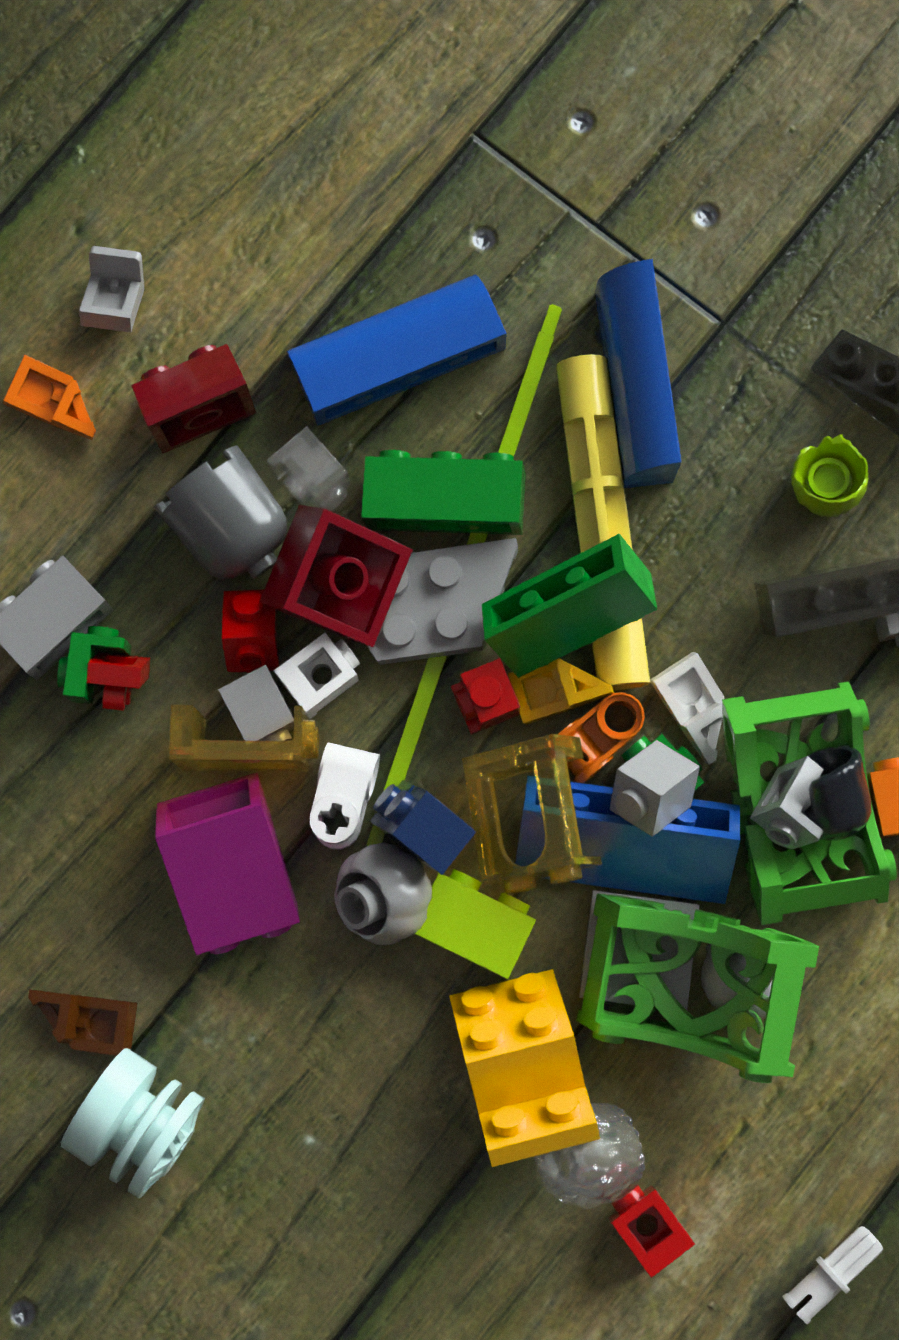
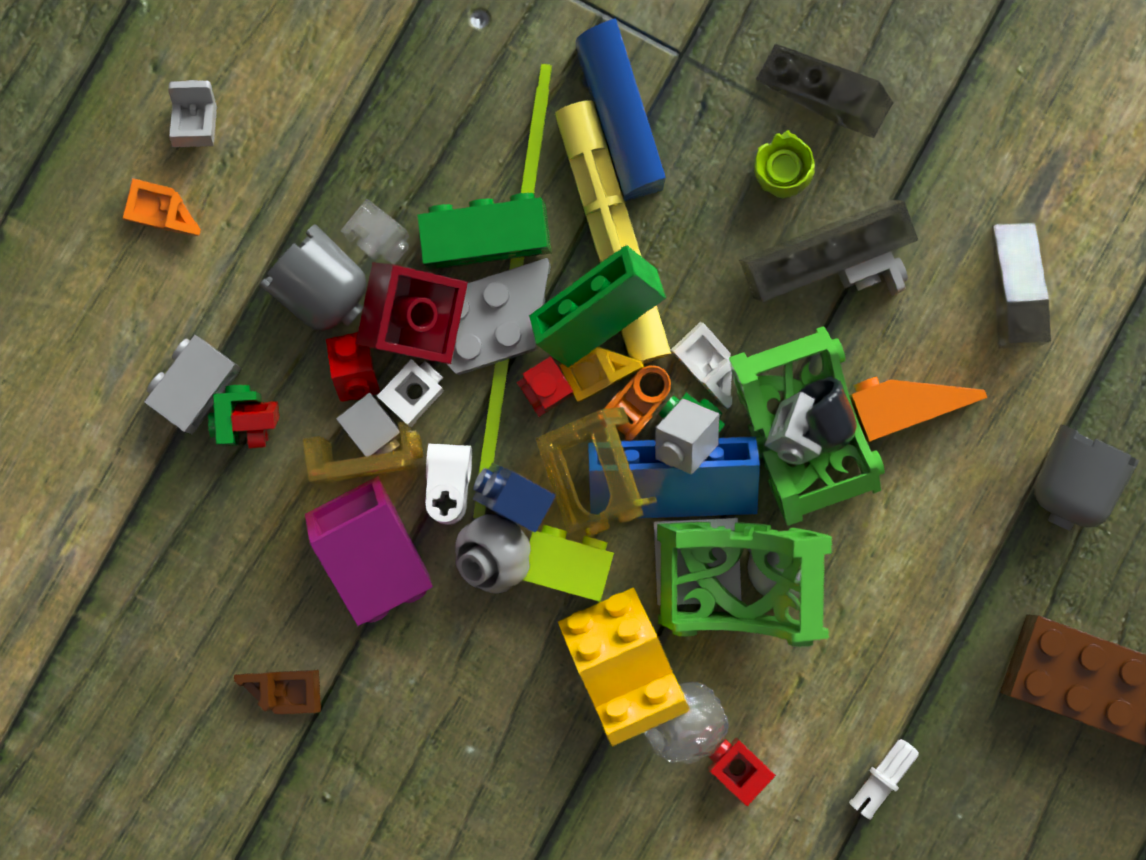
camera: 10 degrees left, 5 degrees up
light aqua wheel [61,1048,205,1198] -> none
dark red slope [131,344,257,454] -> none
blue brick [286,274,507,426] -> none

